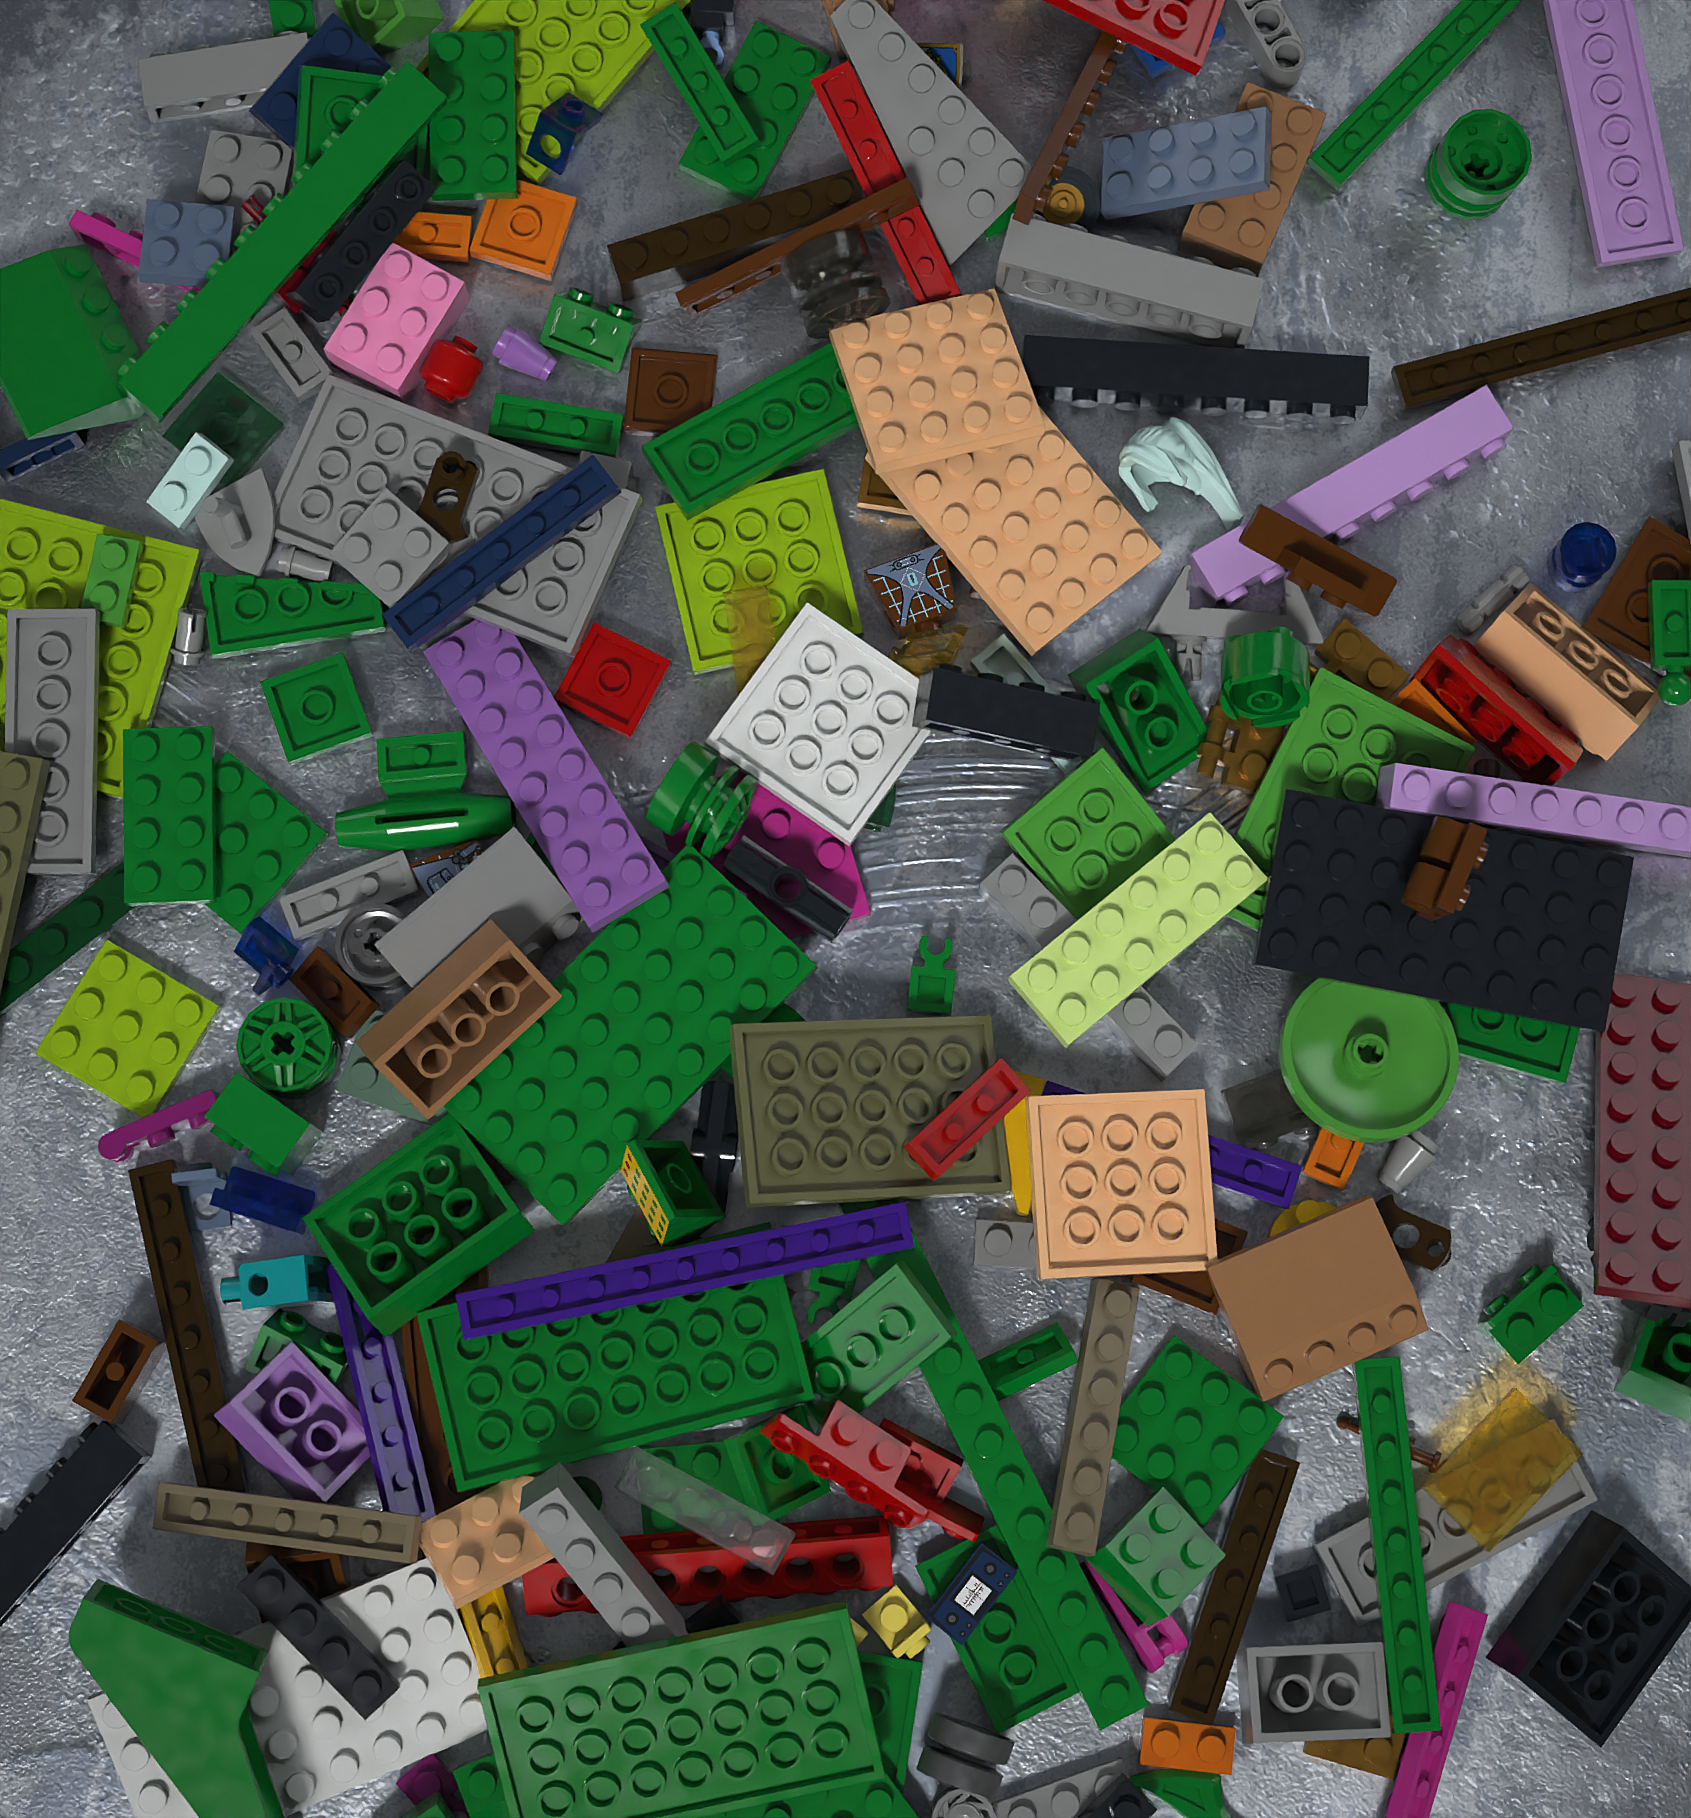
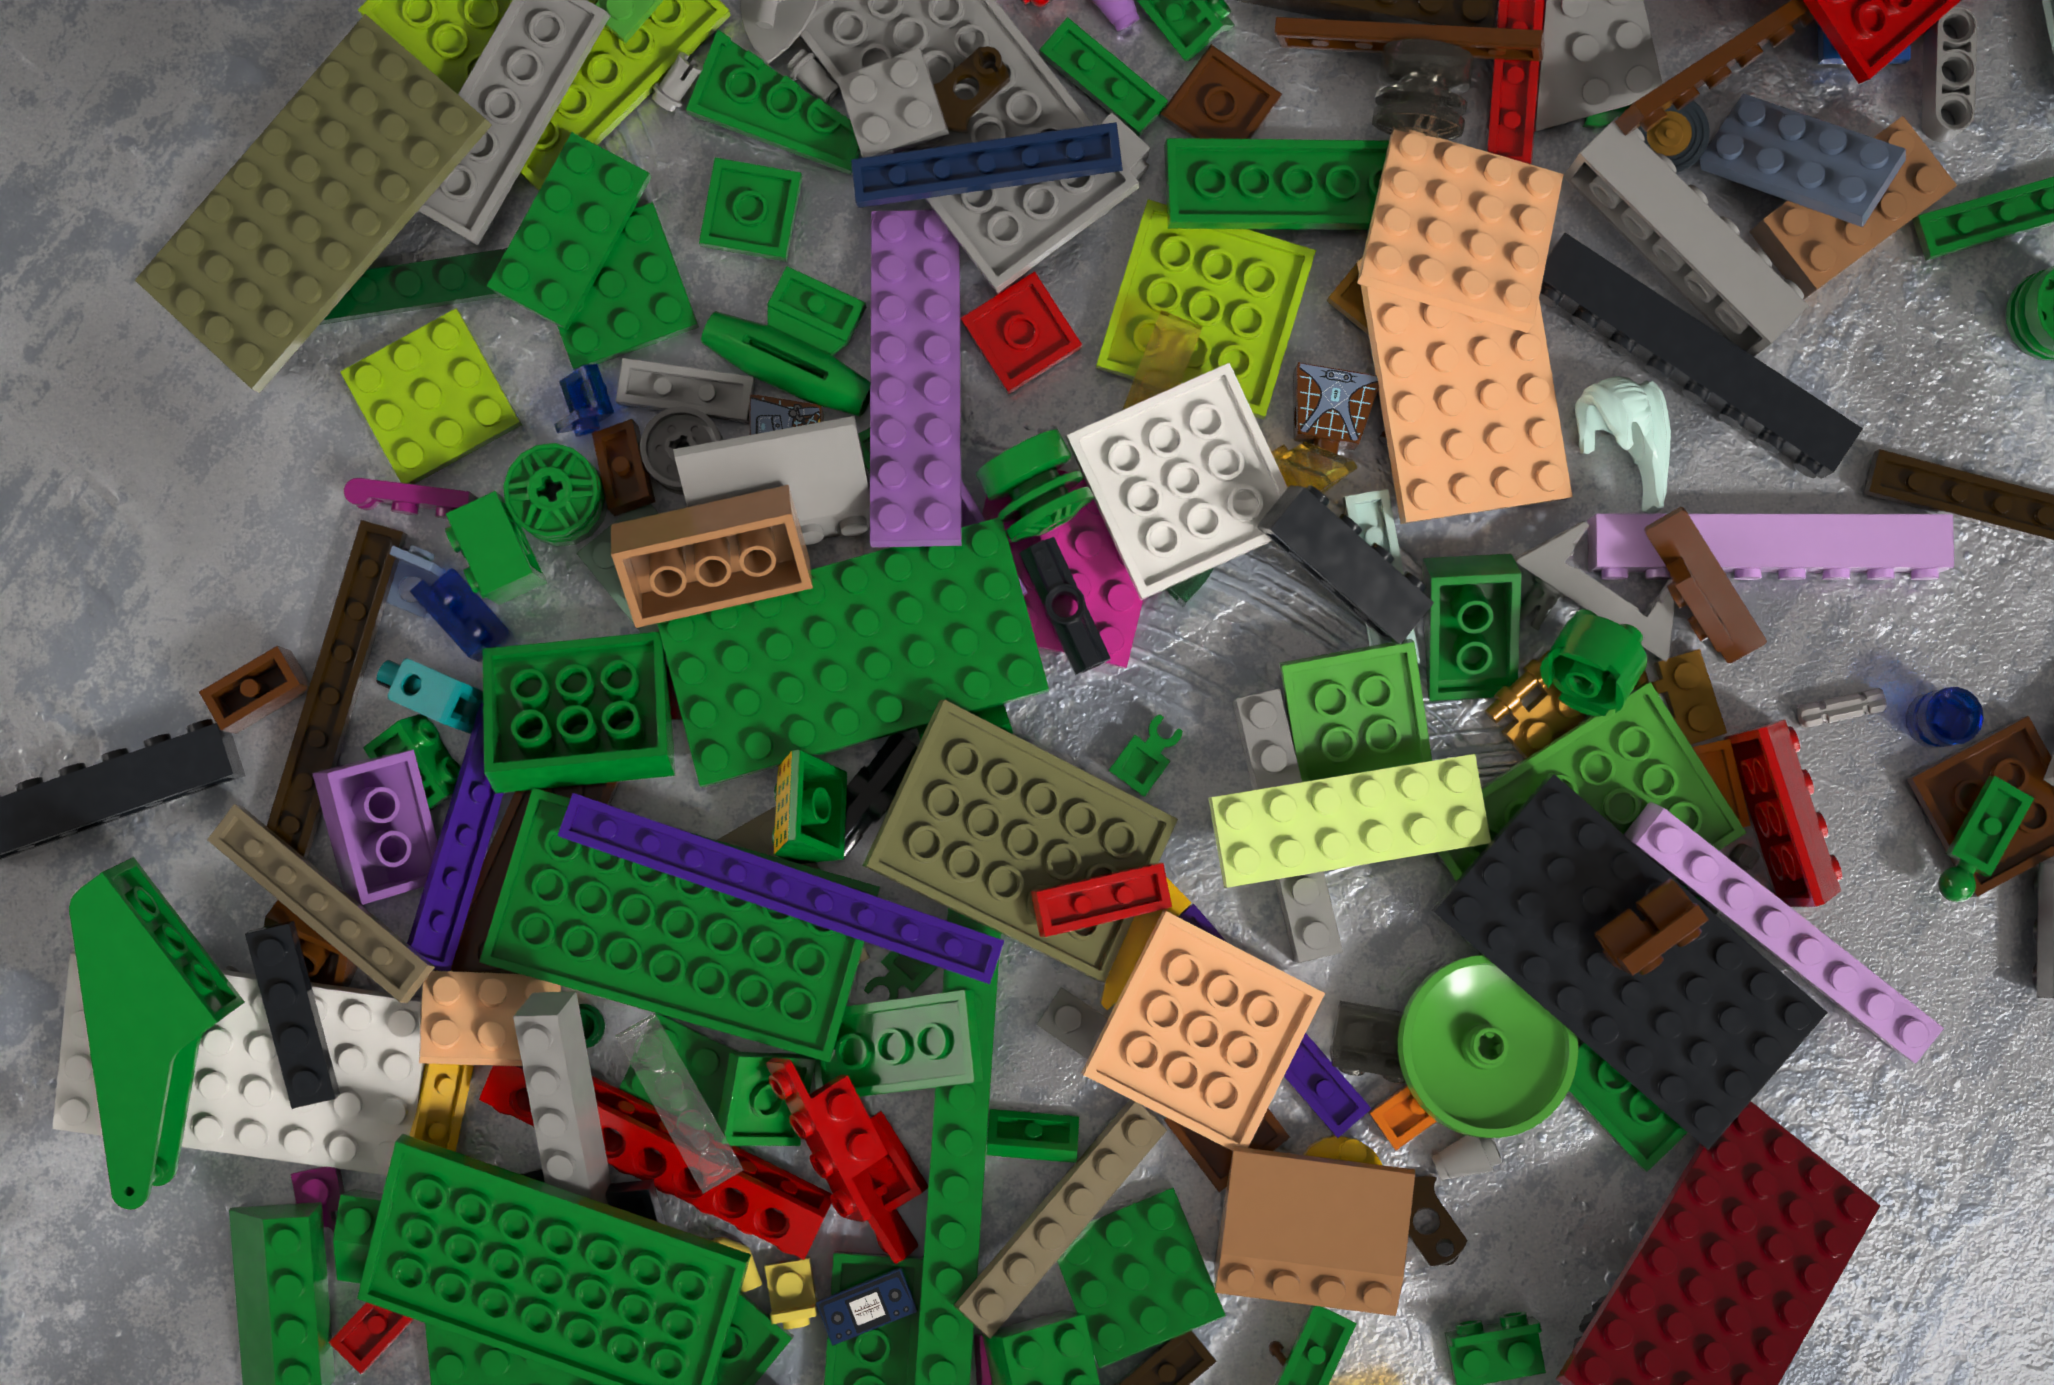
camera: 30 degrees right, 5 degrees up
light nougat slope [1473,582,1660,761] -> none

